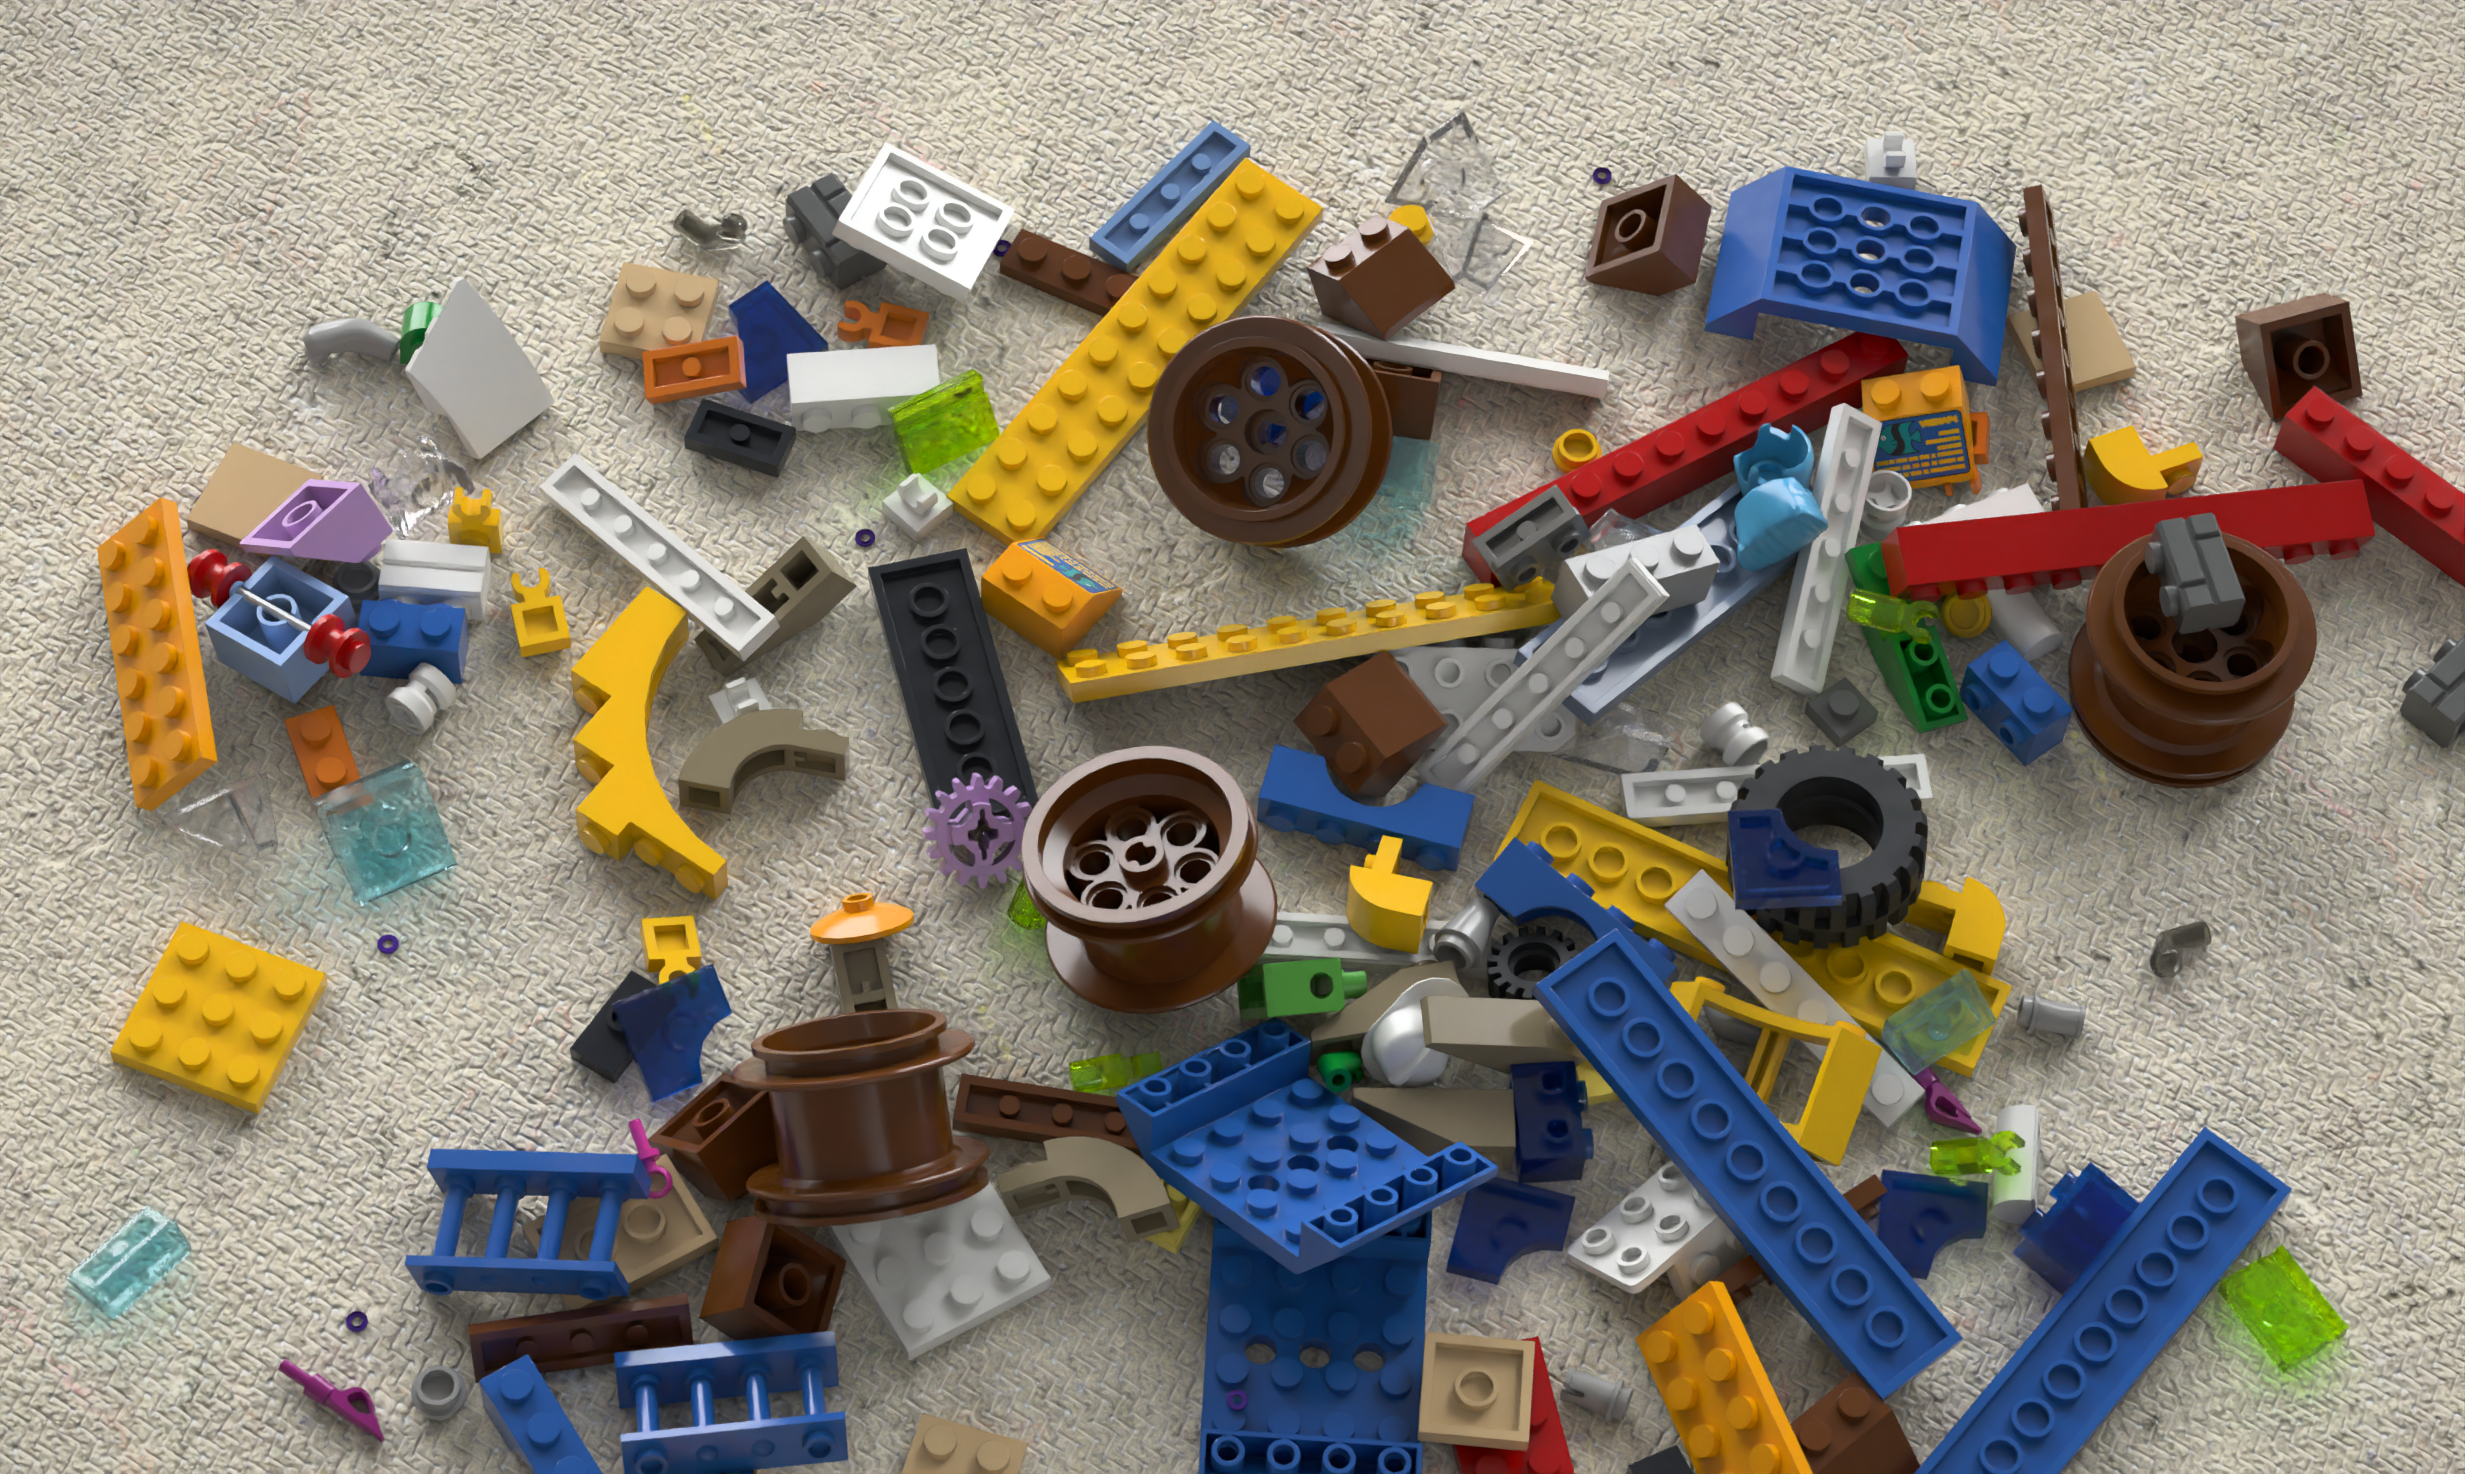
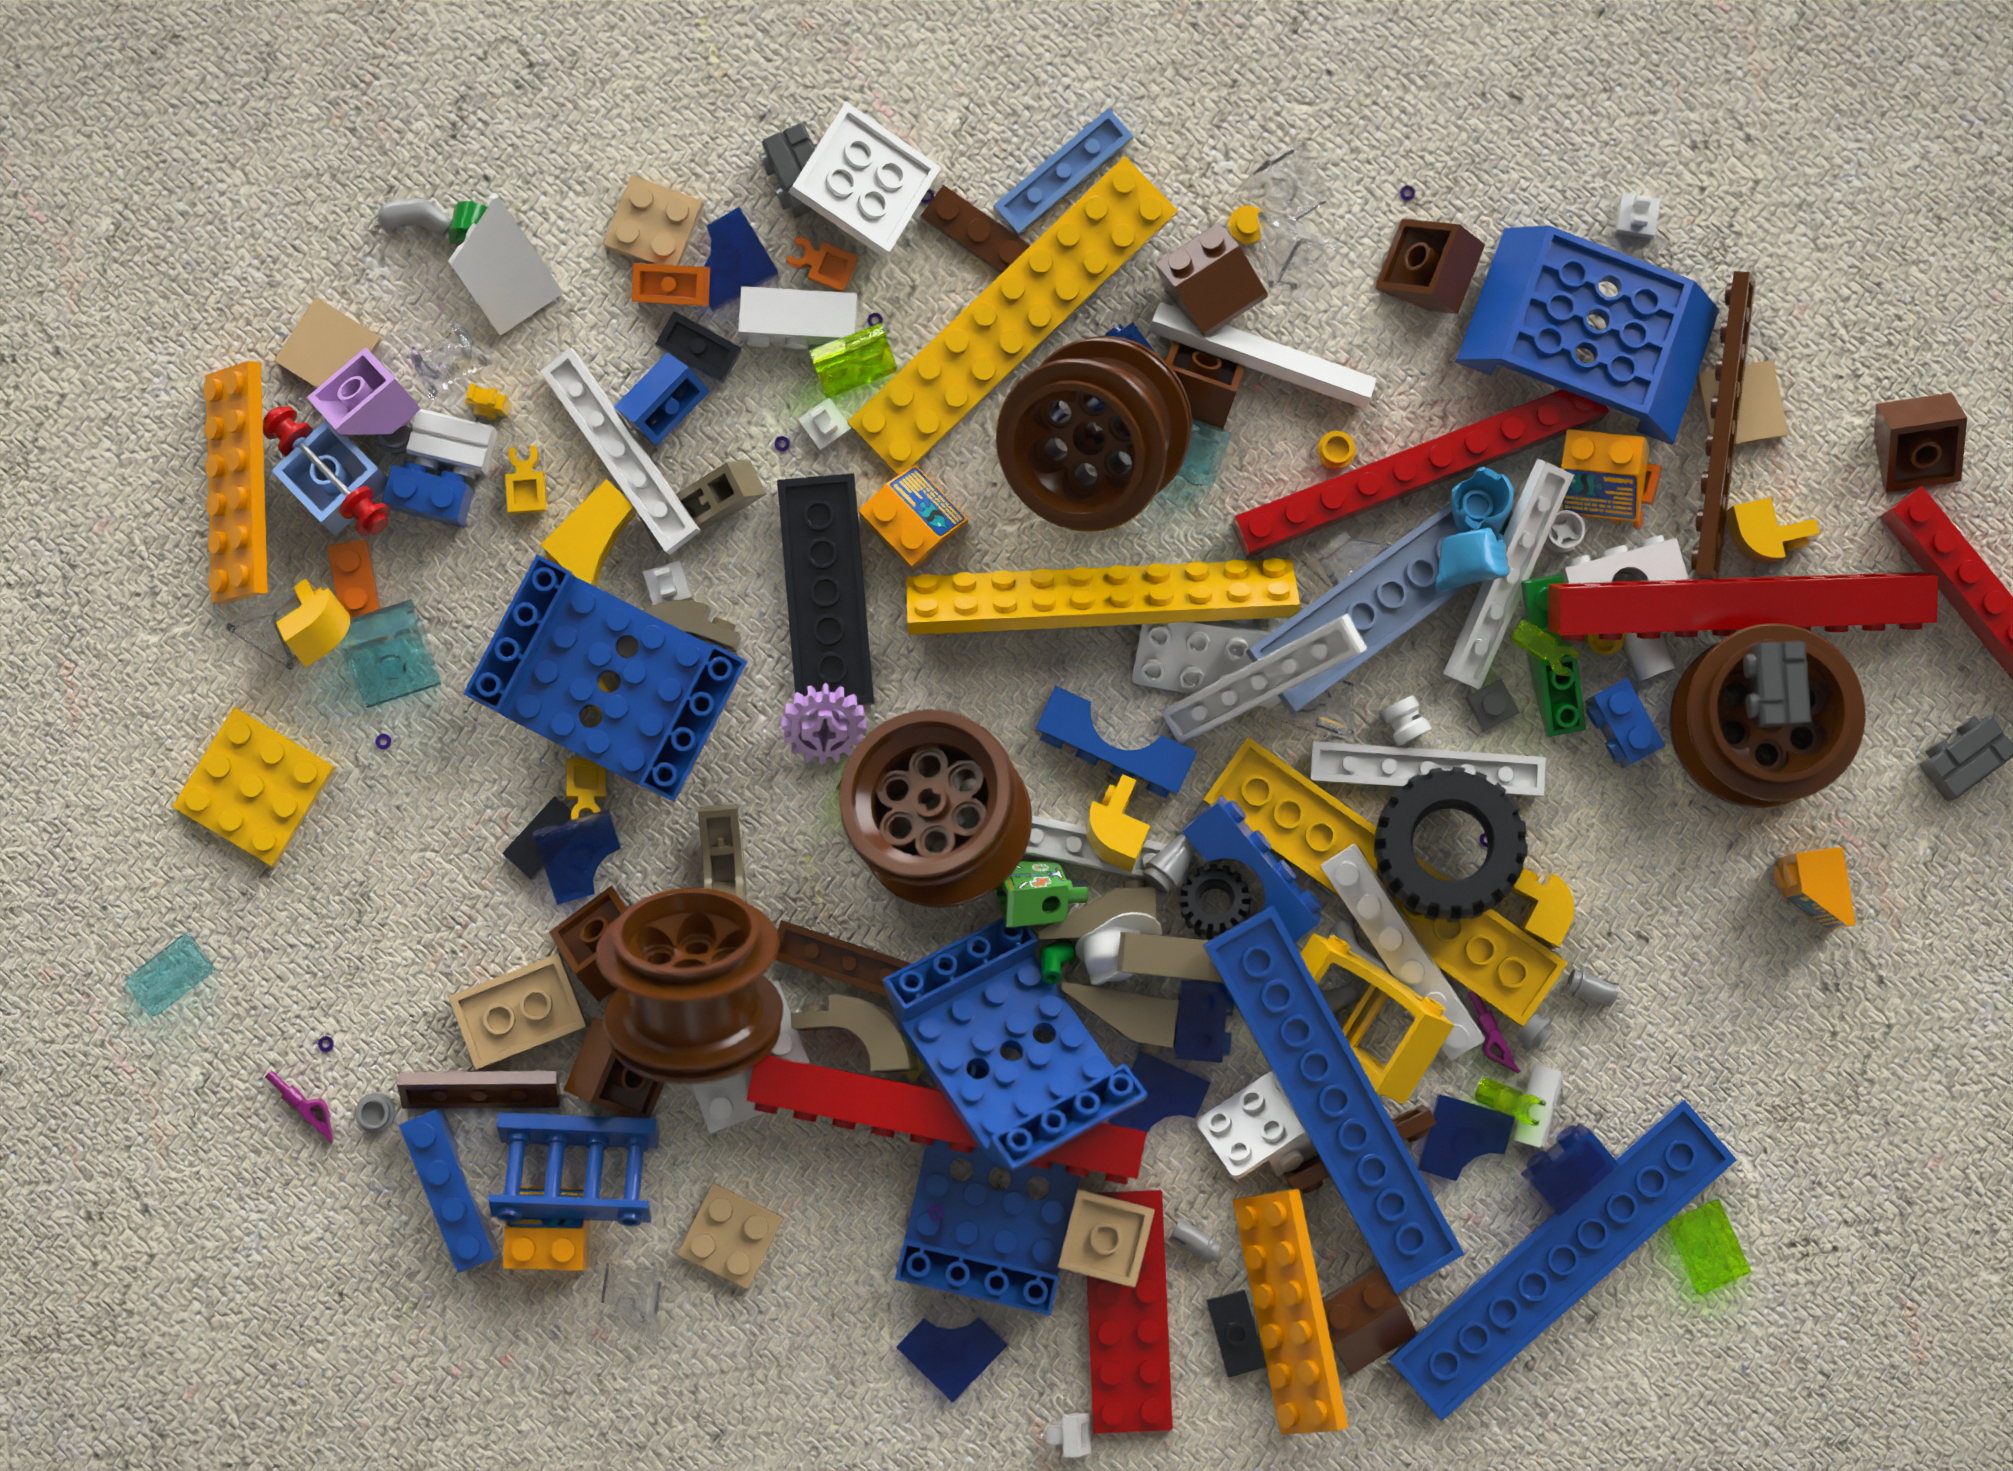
camera: 10 degrees right, 25 degrees up
white wheel [385,663,458,735] -> none
blue fence [405,1149,652,1301] -> none
dark pink hand [628,1119,673,1199] -> none
clear smoke arm [673,209,748,251] -> none
light orange dish [809,893,914,944] -> none
clear neon green bar [1068,1051,1163,1093] -> none
reddish brown slope [1293,651,1450,797] -> none
dark grey bracket [1472,484,1592,593] -> none
light grey brick [1551,524,1720,622] -> none
clear blue tile [1727,808,1842,910] -> none
clear light blue slope [1881,968,1996,1076] -> none
clear smoke arm [2149,920,2211,979] -> none
none -> yellow brick [276,578,350,668]
none -> blue slope [463,554,748,802]
none -> blue brick [614,352,710,447]
none -> red brick [746,1055,1147,1185]
none -> light grey plate [1517,1014,1553,1051]
none -> light orange slope [1774,846,1856,930]

